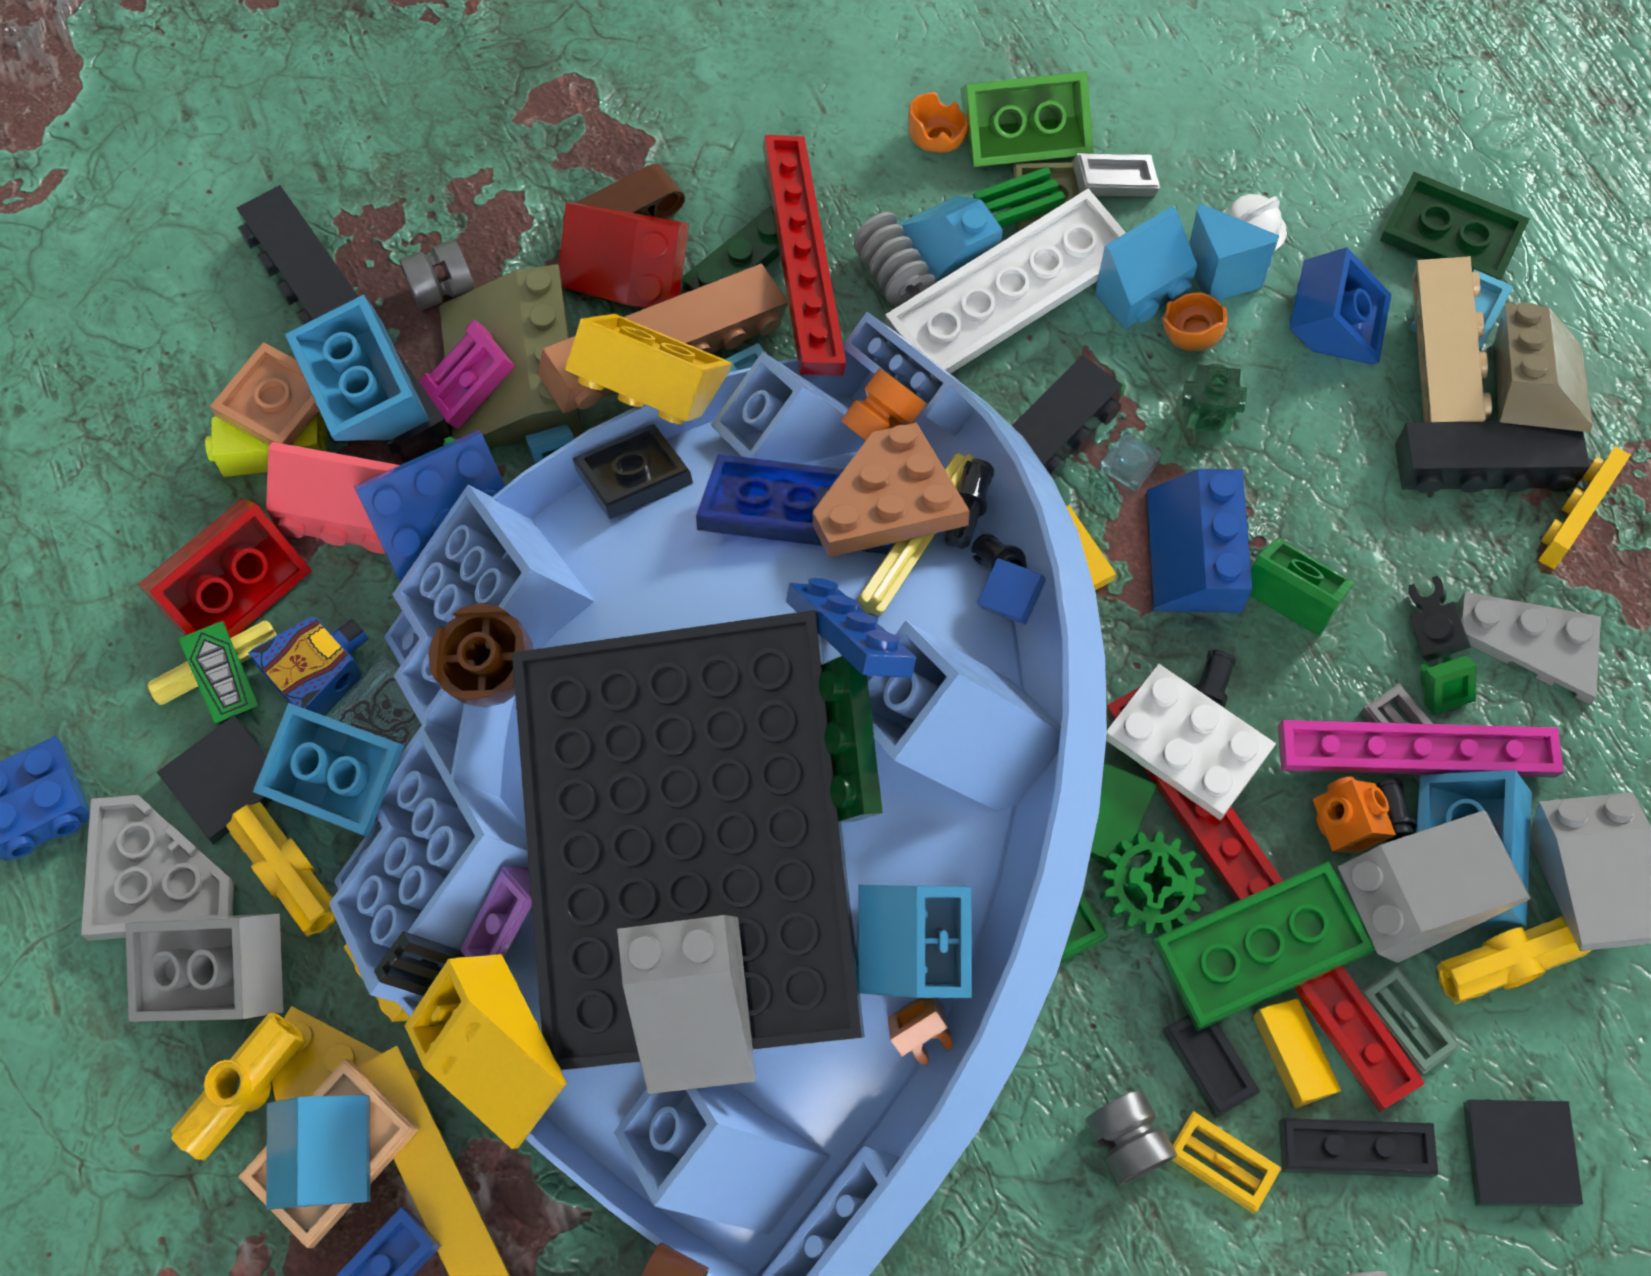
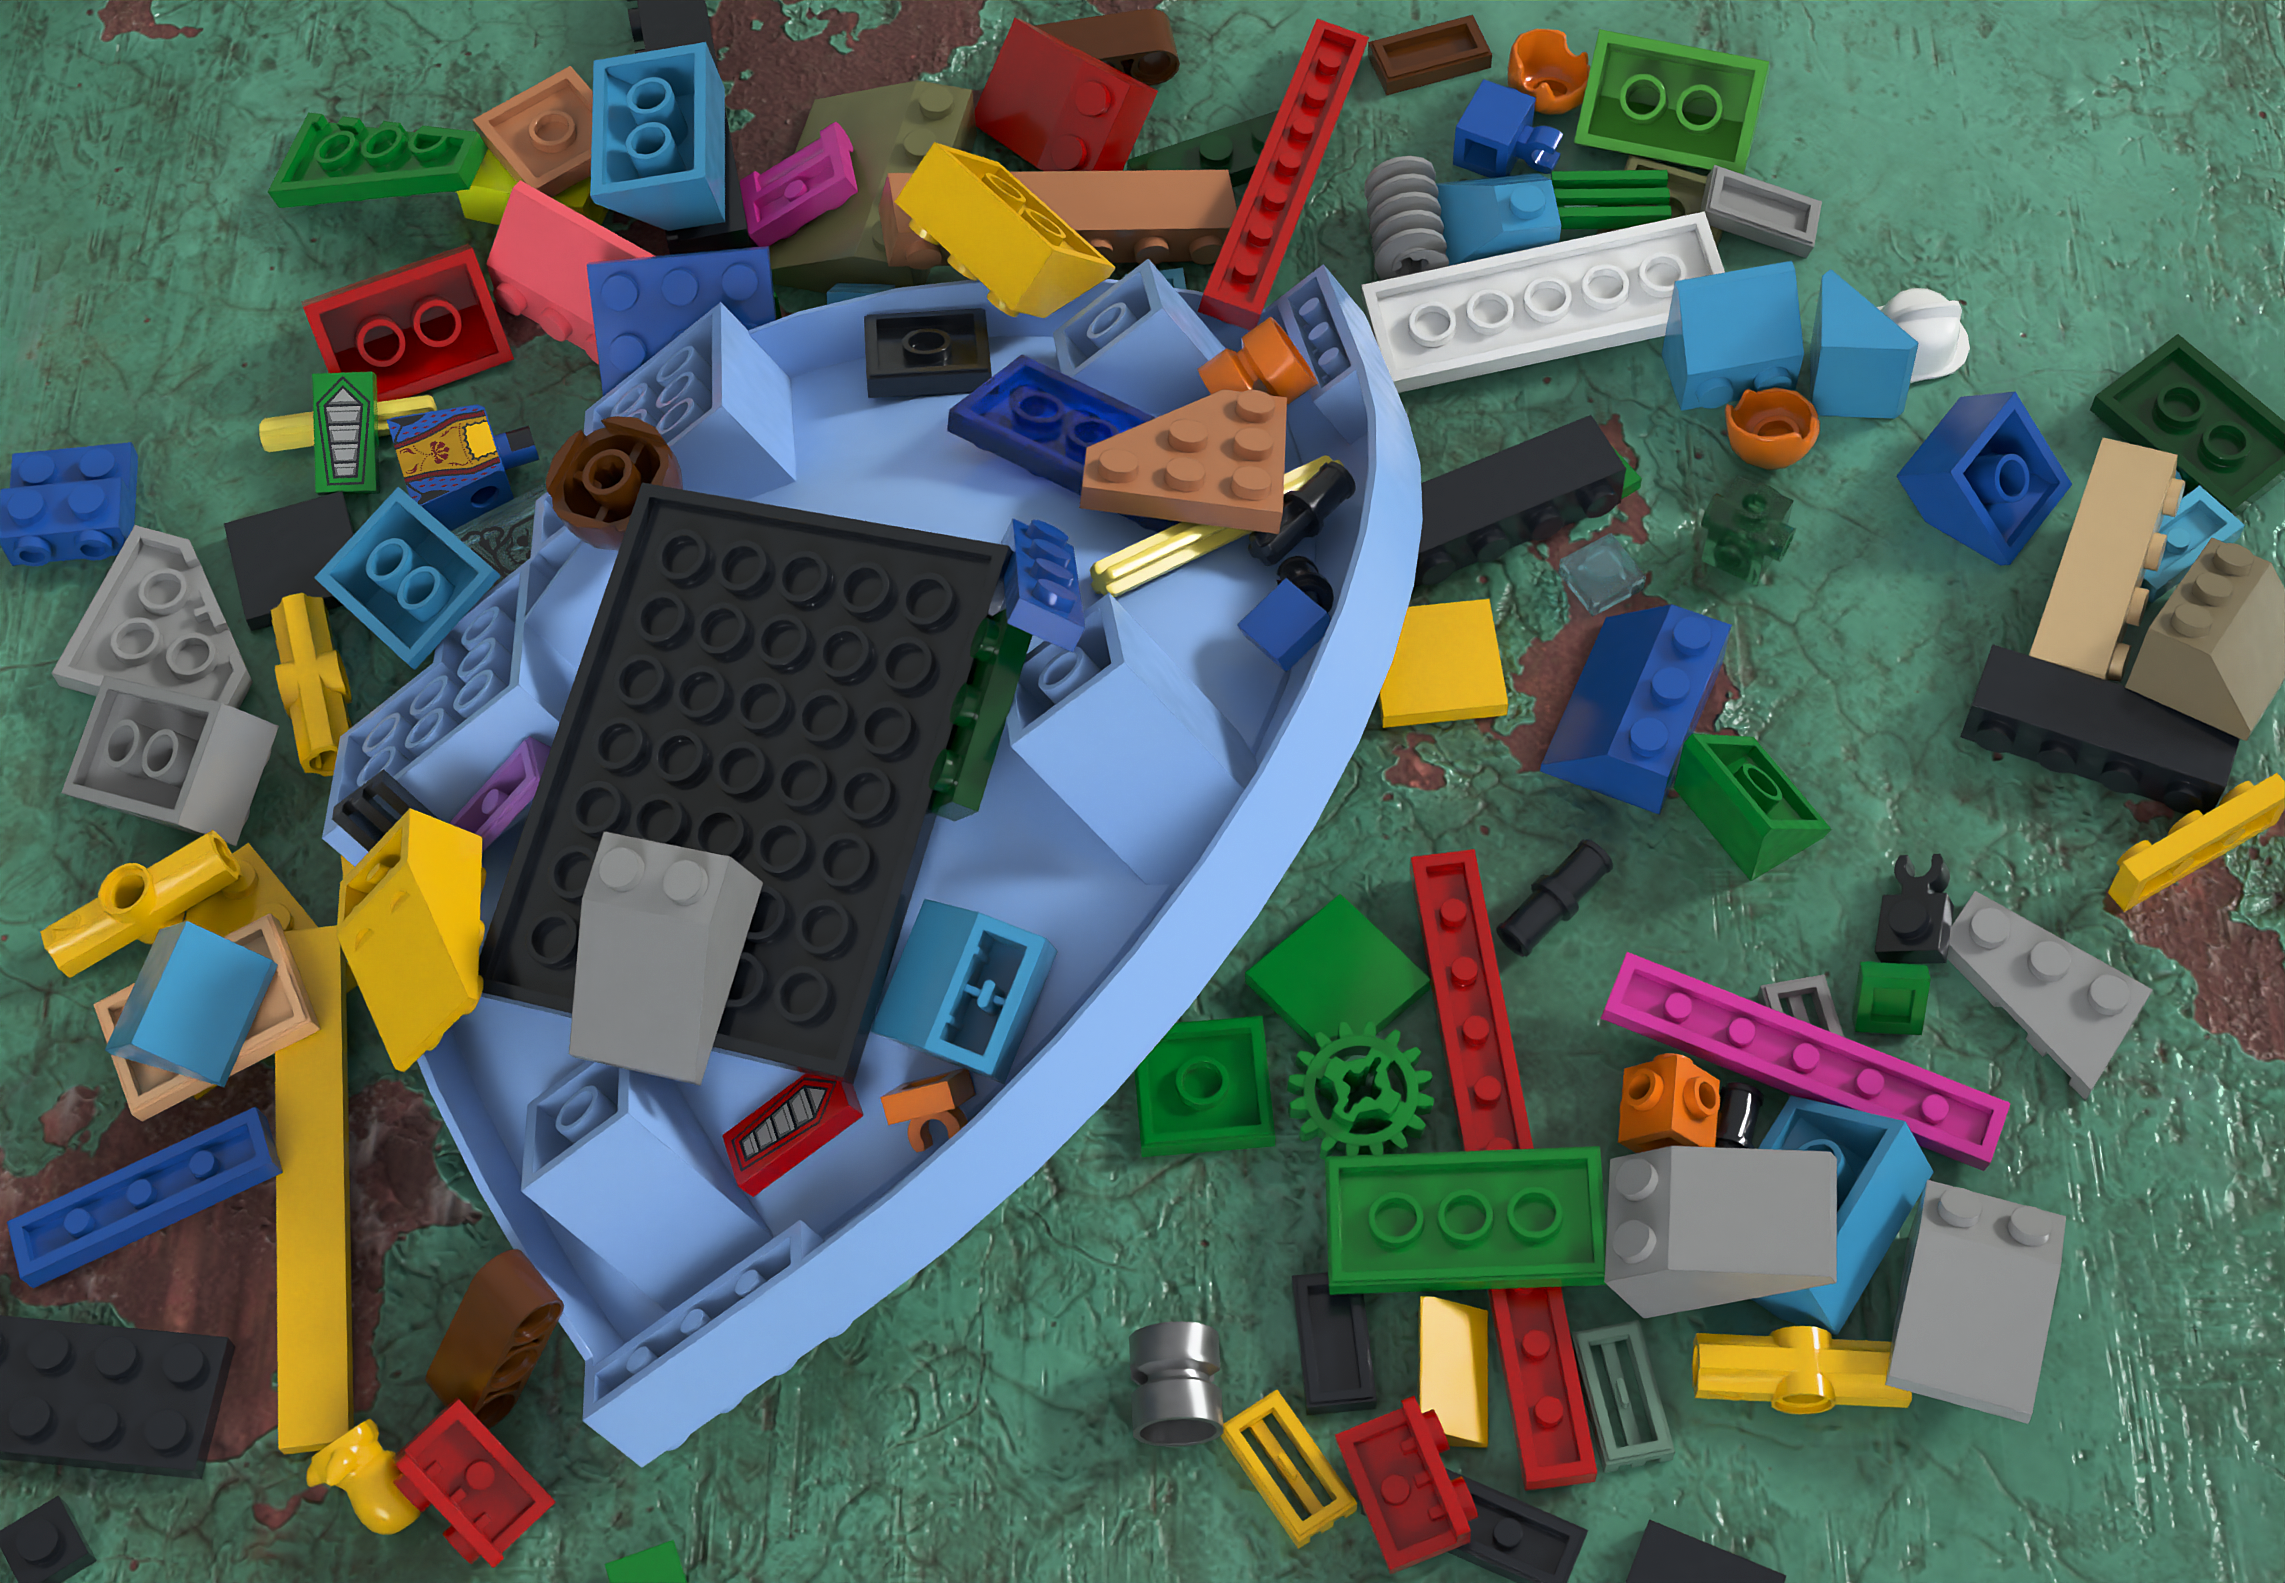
camera: 25 degrees right, 5 degrees down
flat silver wheel [399,239,475,311] -> none
white plate [1106,664,1276,821] -> none
none -> green wing [268,112,488,208]
none -> red tile [722,1073,864,1197]
none -> red bracket [1335,1395,1478,1575]
none -> reddish brown tile [1368,15,1492,96]
none -> blue brick [1453,79,1563,178]

